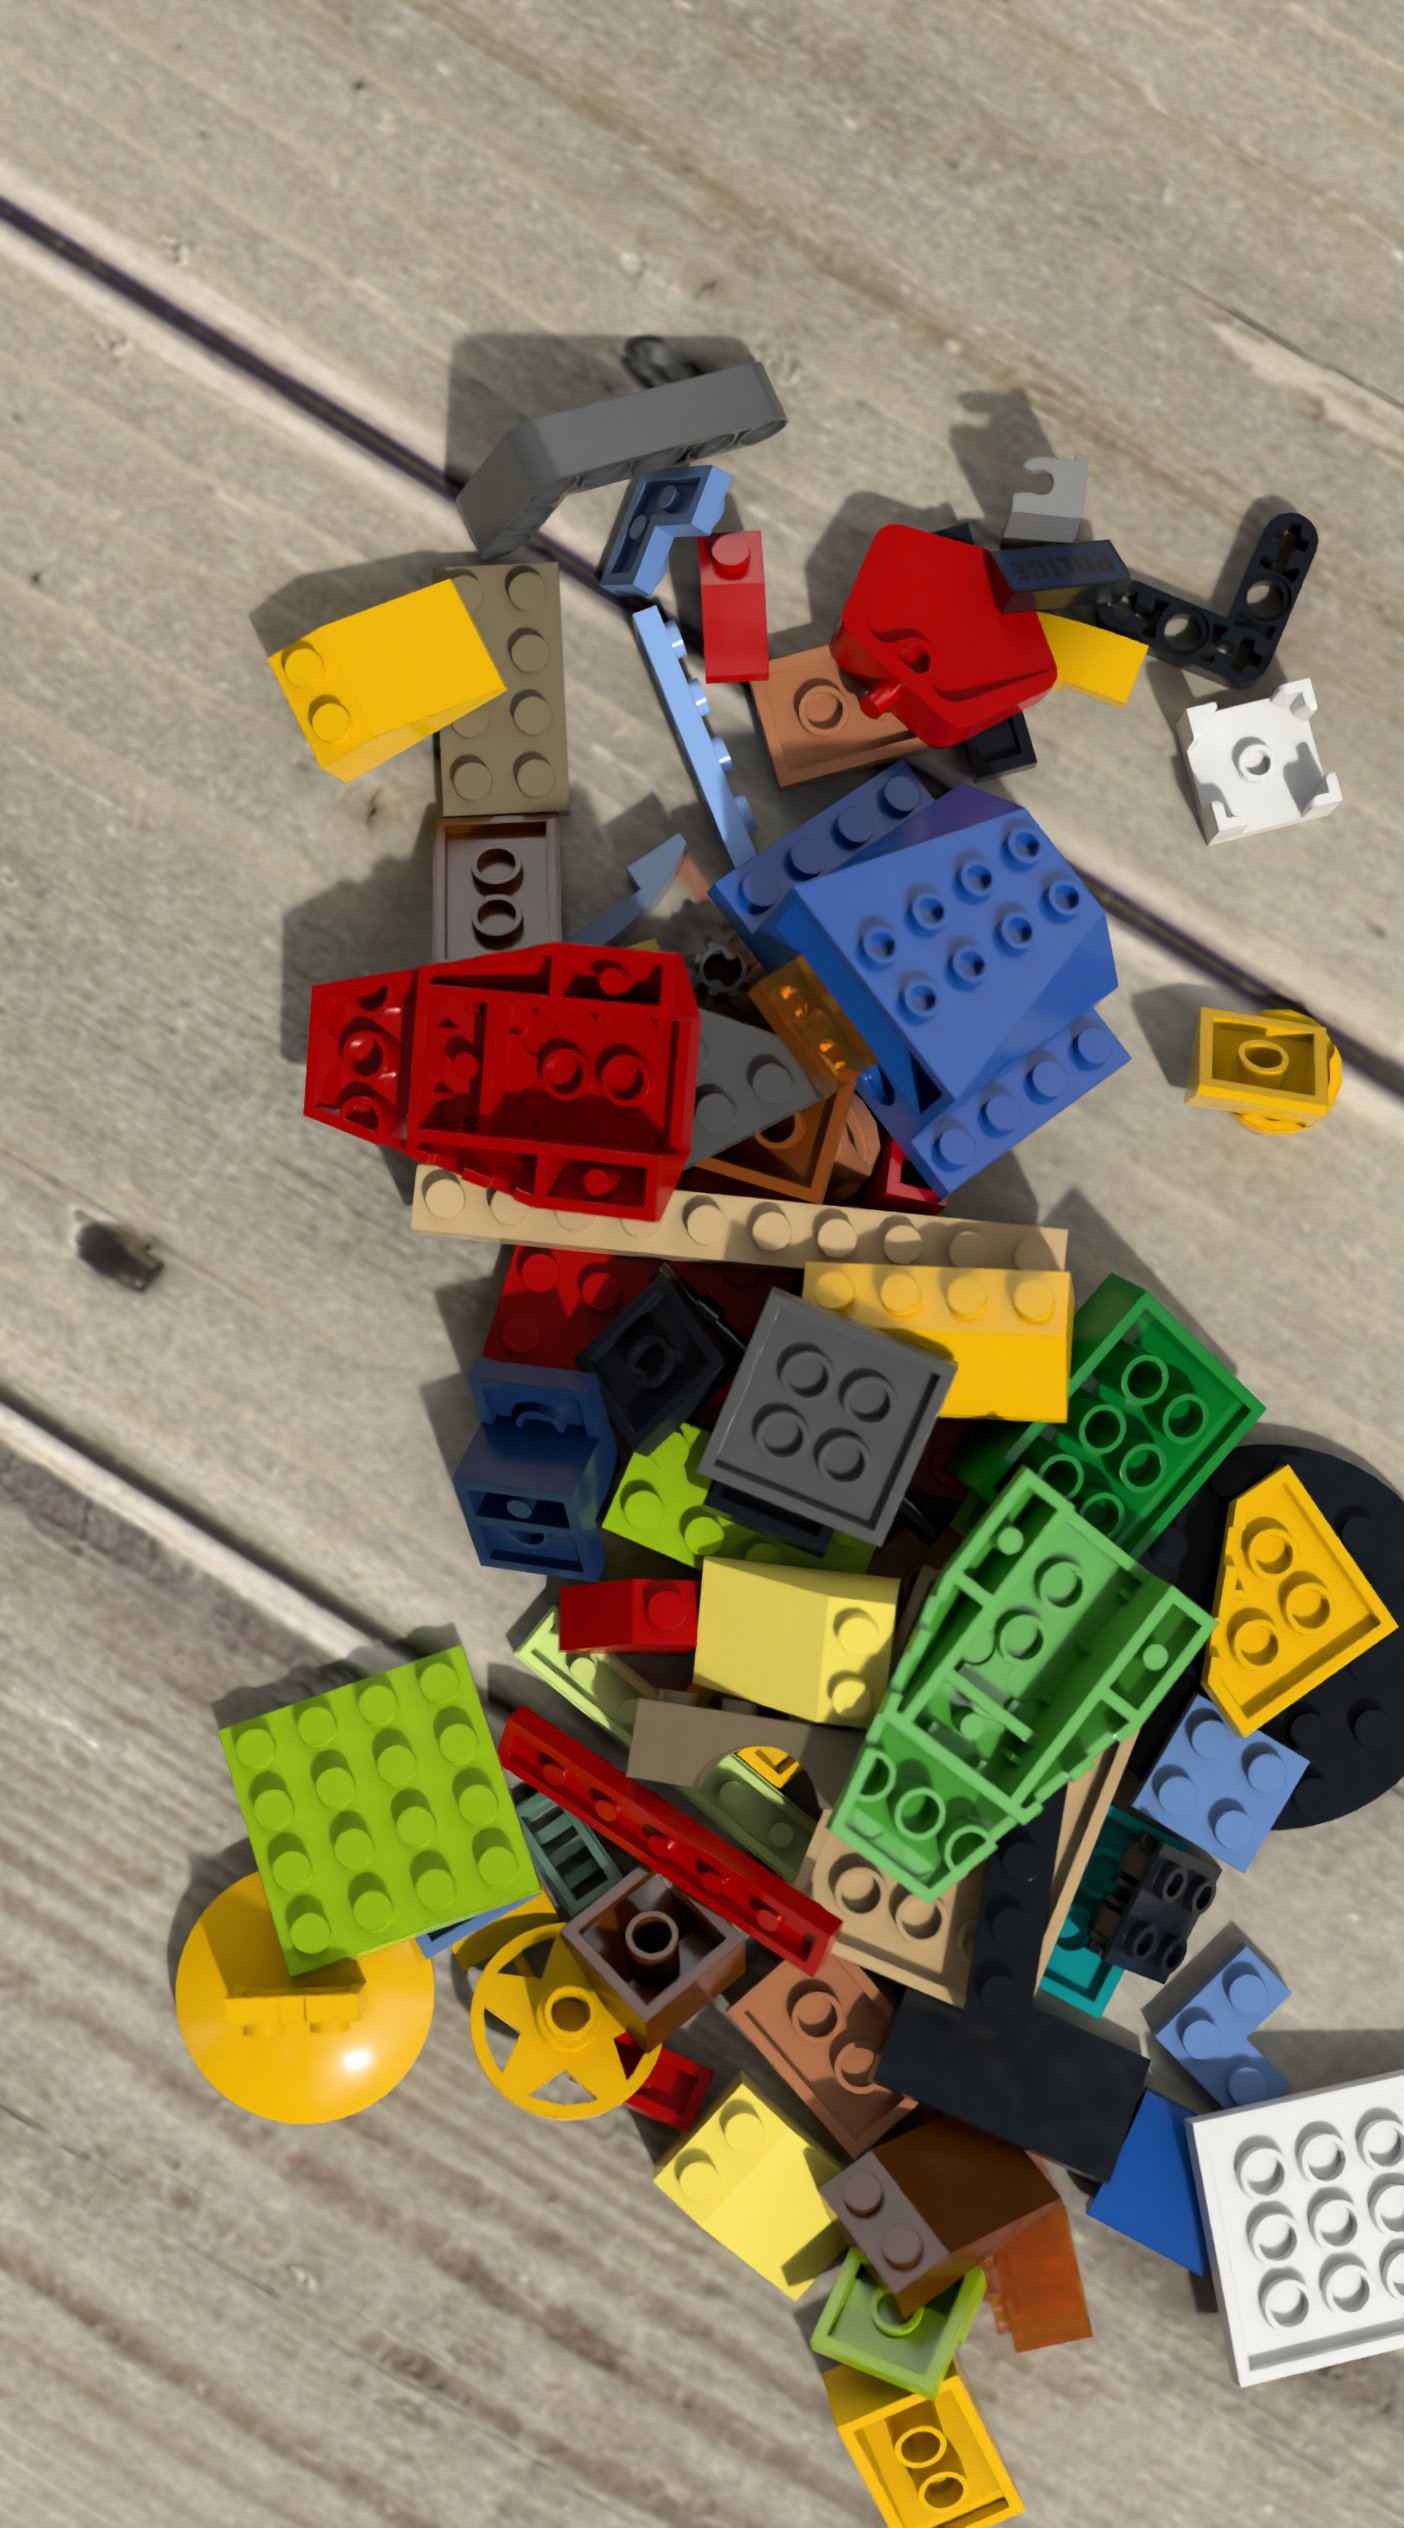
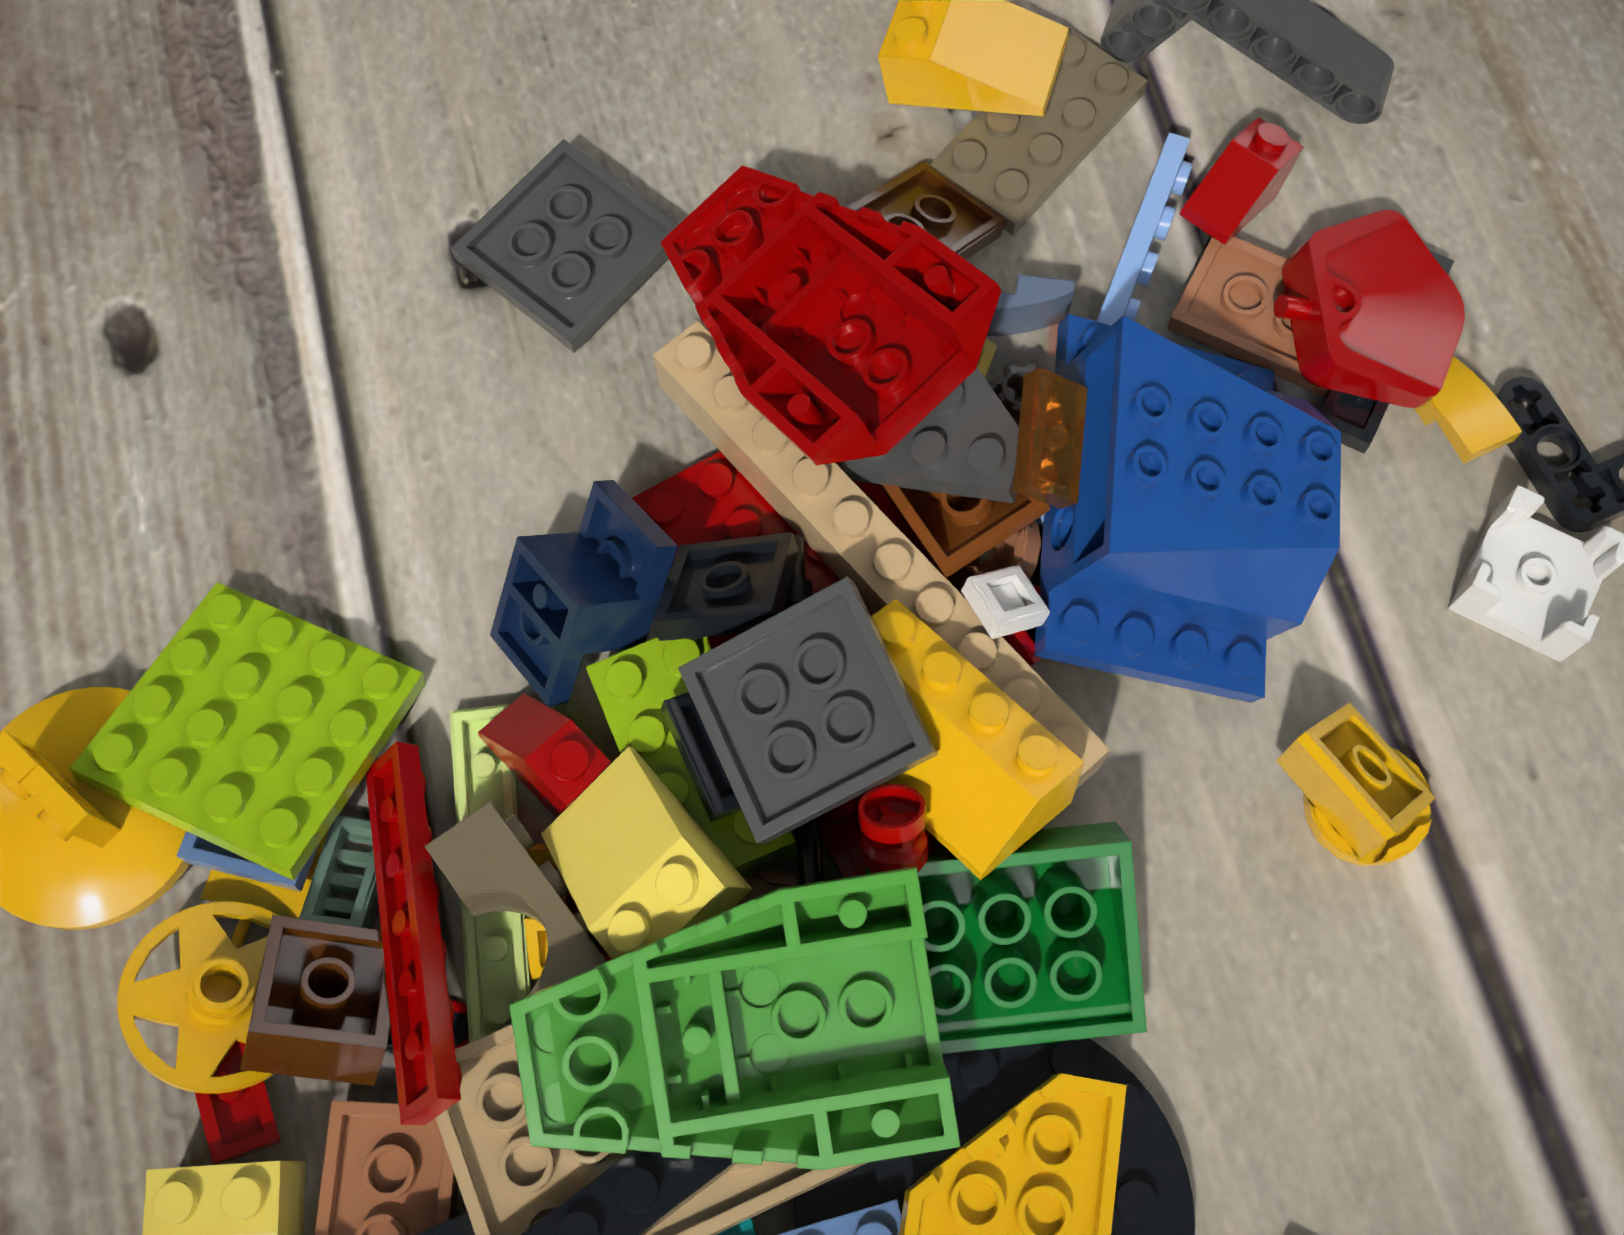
camera: 50 degrees right, 15 degrees down
medium blue plate [599,465,732,596] -> none
black slope [988,539,1132,614] -> none
light grey hinge [1000,454,1089,549] -> none
none -> dark grey plate [451,139,678,353]
none -> red wheel [858,784,928,873]
none -> white tile [961,564,1050,639]

